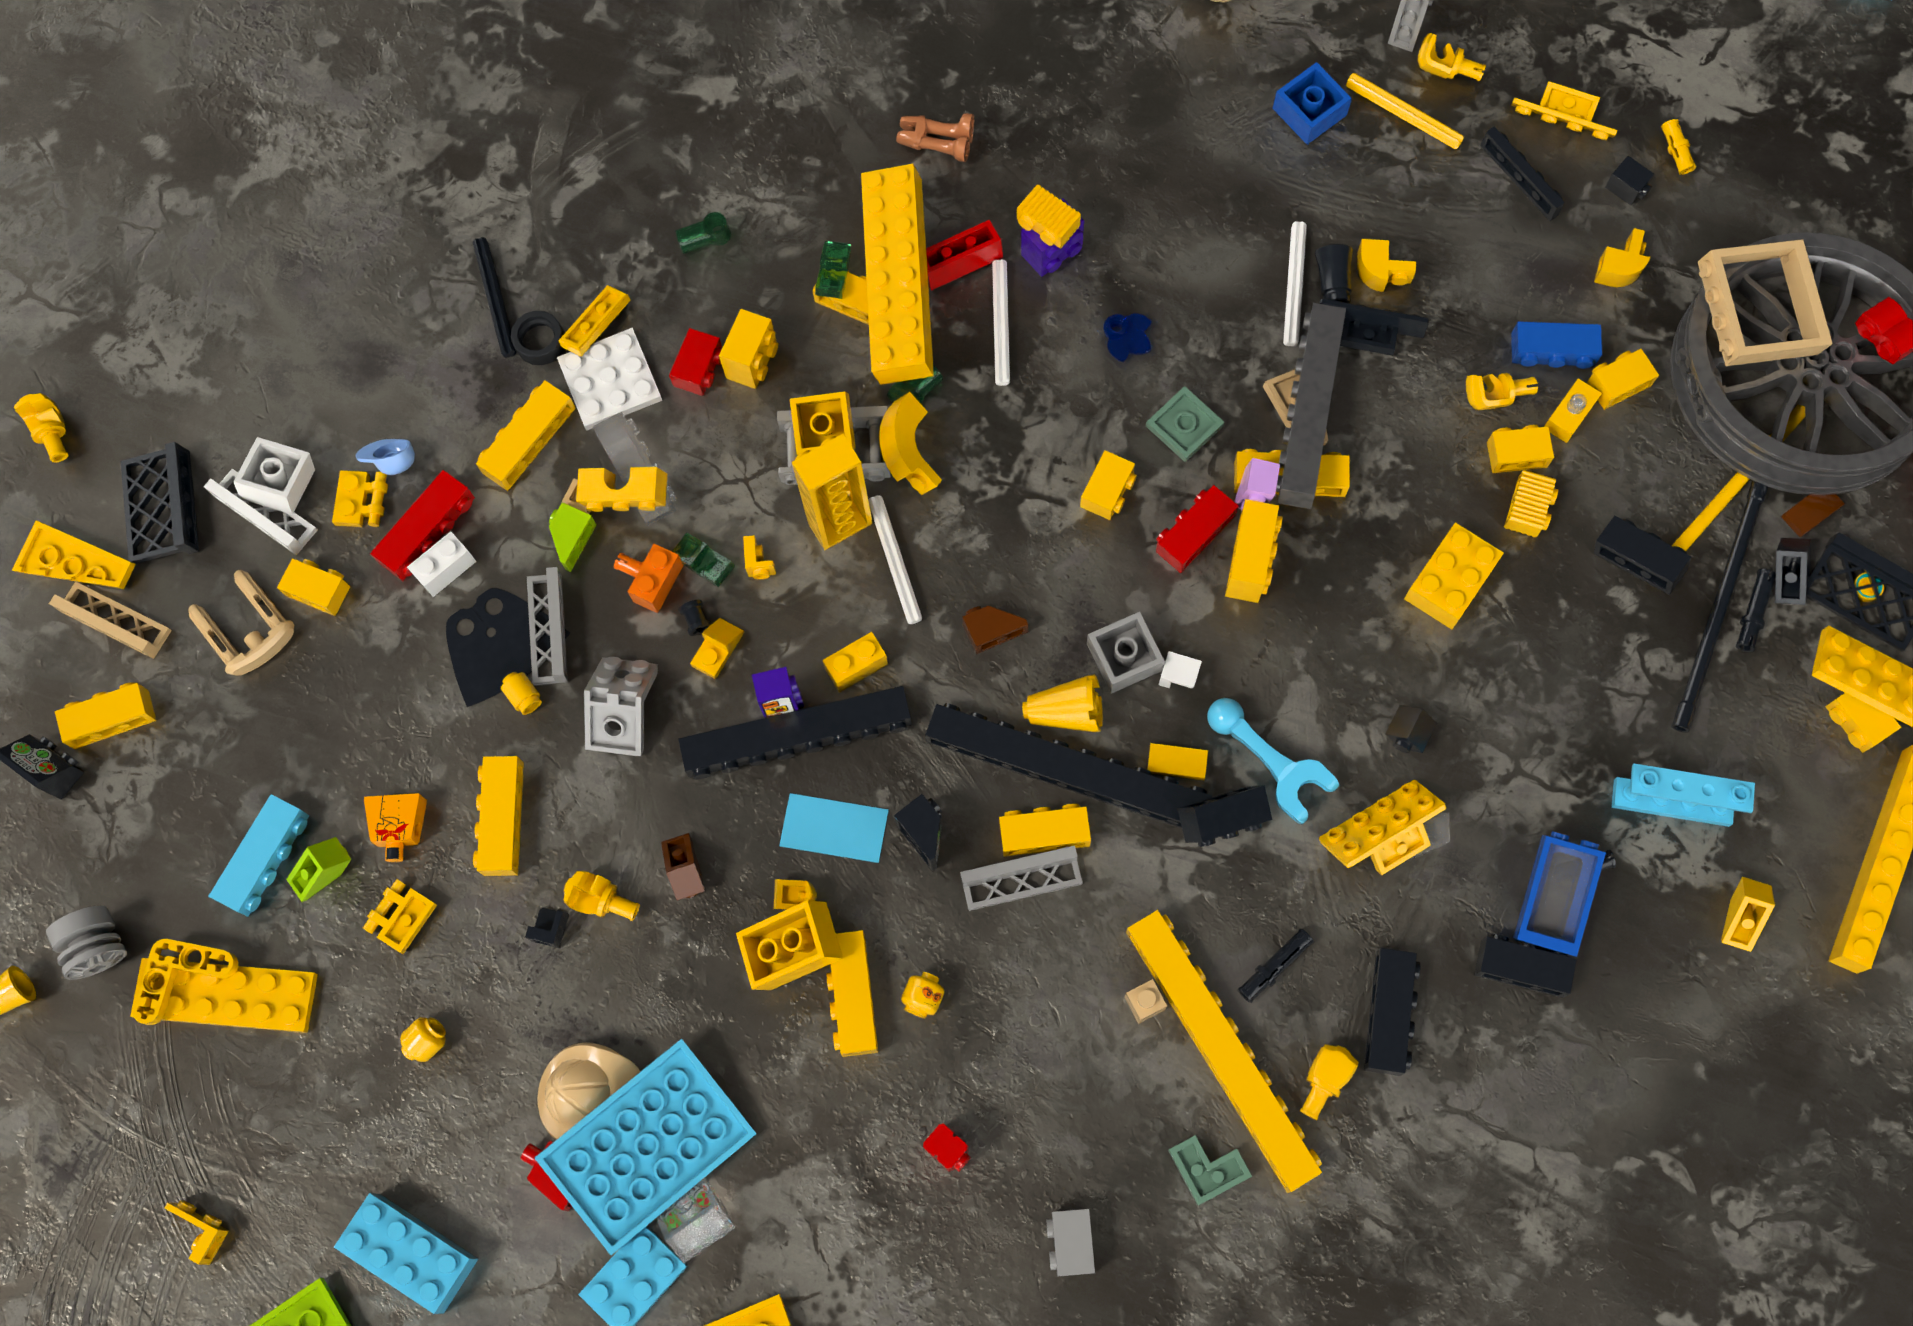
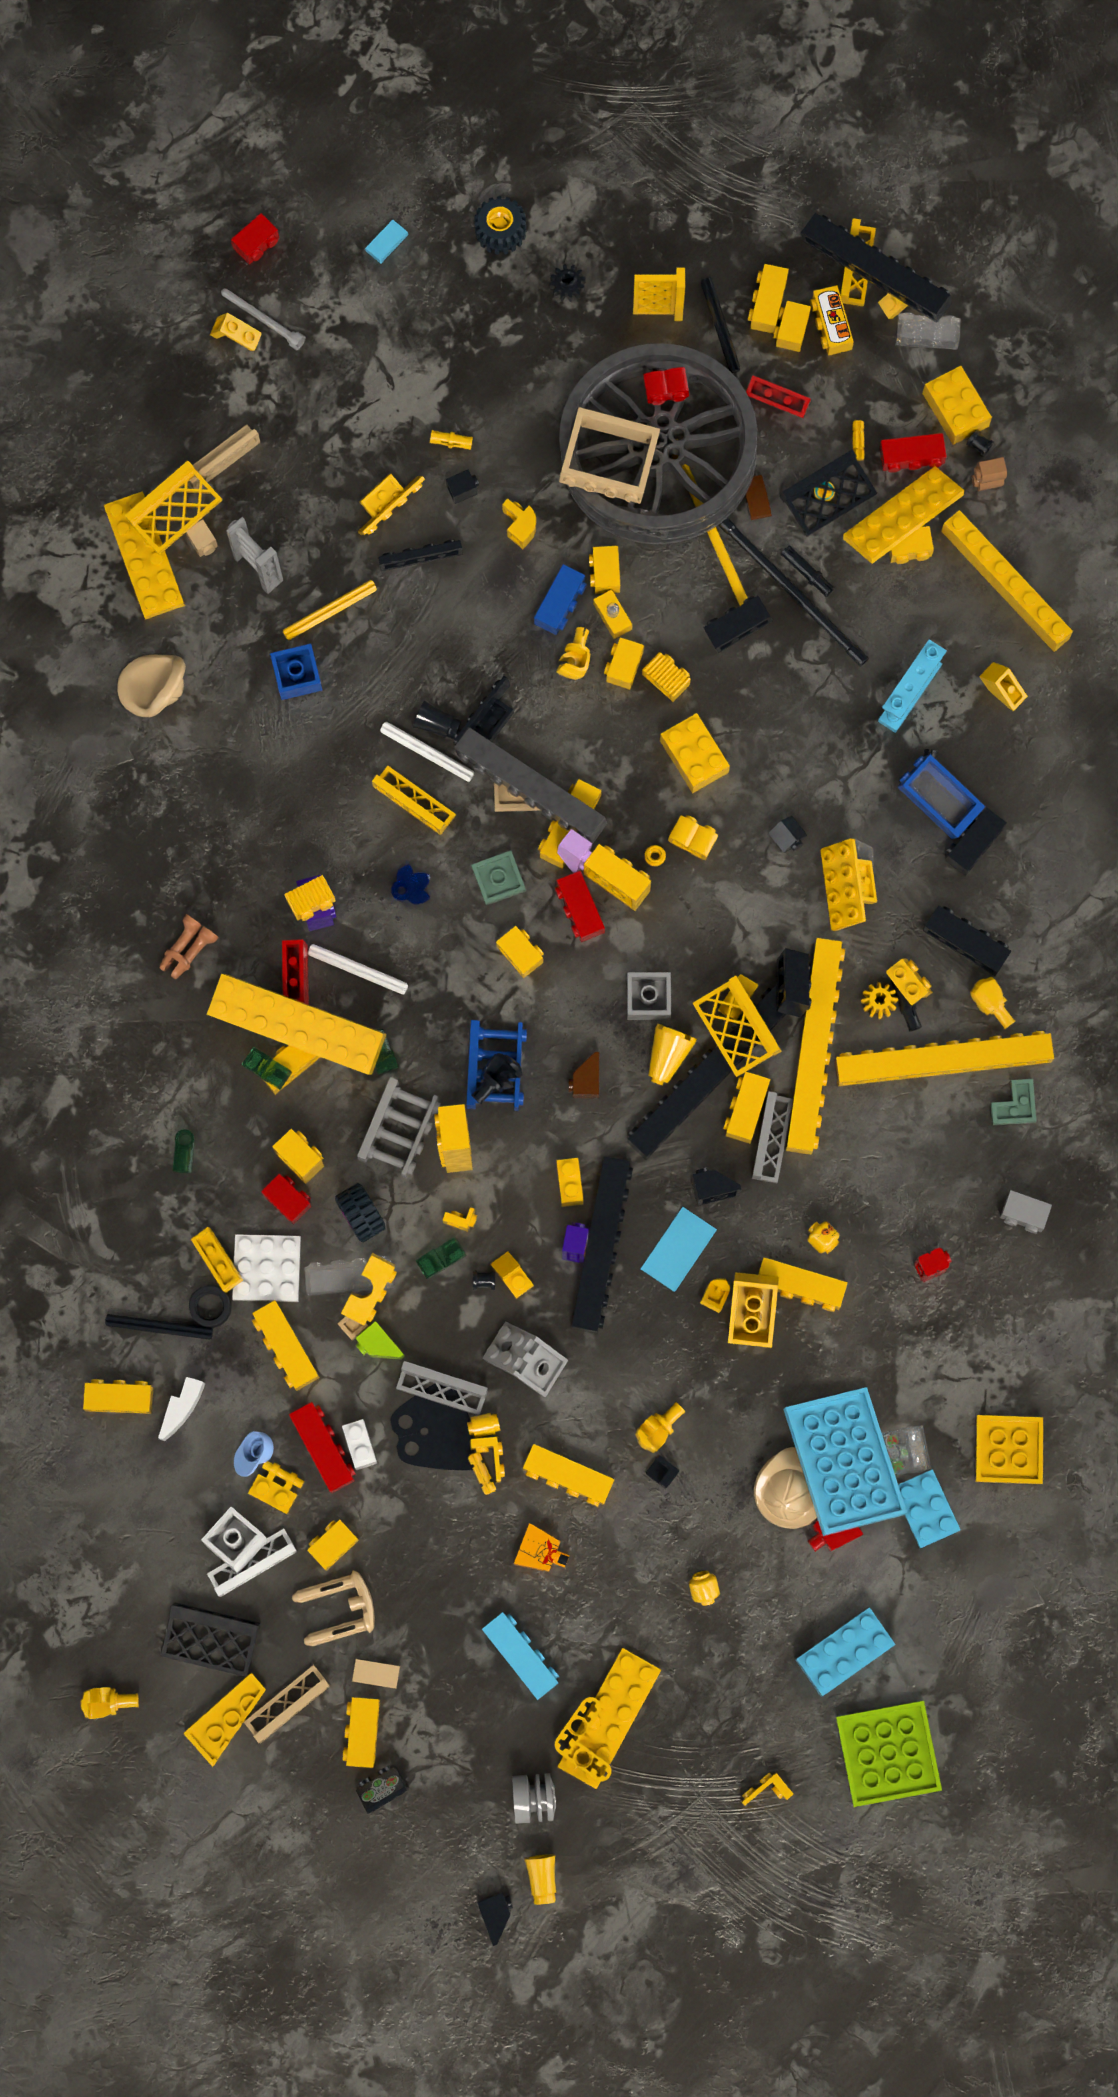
camera: 70 degrees left, 5 degrees up
lime slope [286,837,352,902] -> none
yellow plate [363,879,437,954] -> none
orange brick [614,544,684,613] -> none
reddish brown slope [661,833,705,900] -> none
yellow brick [790,392,856,455] -> none
white axle [868,495,922,624] -> none
yellow arch [879,392,942,495] -> none
tan brick [1125,979,1167,1024] -> none
white panel [1159,651,1202,688] -> none
medium azure piece [1207,698,1339,824] -> none
yellow brick [1357,239,1416,292] -> none
yellow piece [1418,33,1486,81] -> none
black slope [1775,538,1811,605] -> none
none -> yellow brick [83,1379,153,1414]
none -> white slope [158,1377,205,1441]
none -> black wheel [335,1183,386,1243]
none -> tan tile [352,1659,400,1689]
none -> yellow fence [372,766,456,835]
none -> blue fence [466,1020,527,1111]
none -> yellow axle [468,1453,496,1495]
none -> yellow bracket [470,1437,505,1483]
none -> black piece [471,1053,523,1104]
none -> yellow plate [644,845,666,866]
none -> yellow brick [668,815,718,860]
none -> yellow fence [693,976,782,1077]
none -> yellow brick [786,938,845,1155]
none -> yellow gear [861,982,898,1019]
none -> yellow bracket [886,959,933,1005]

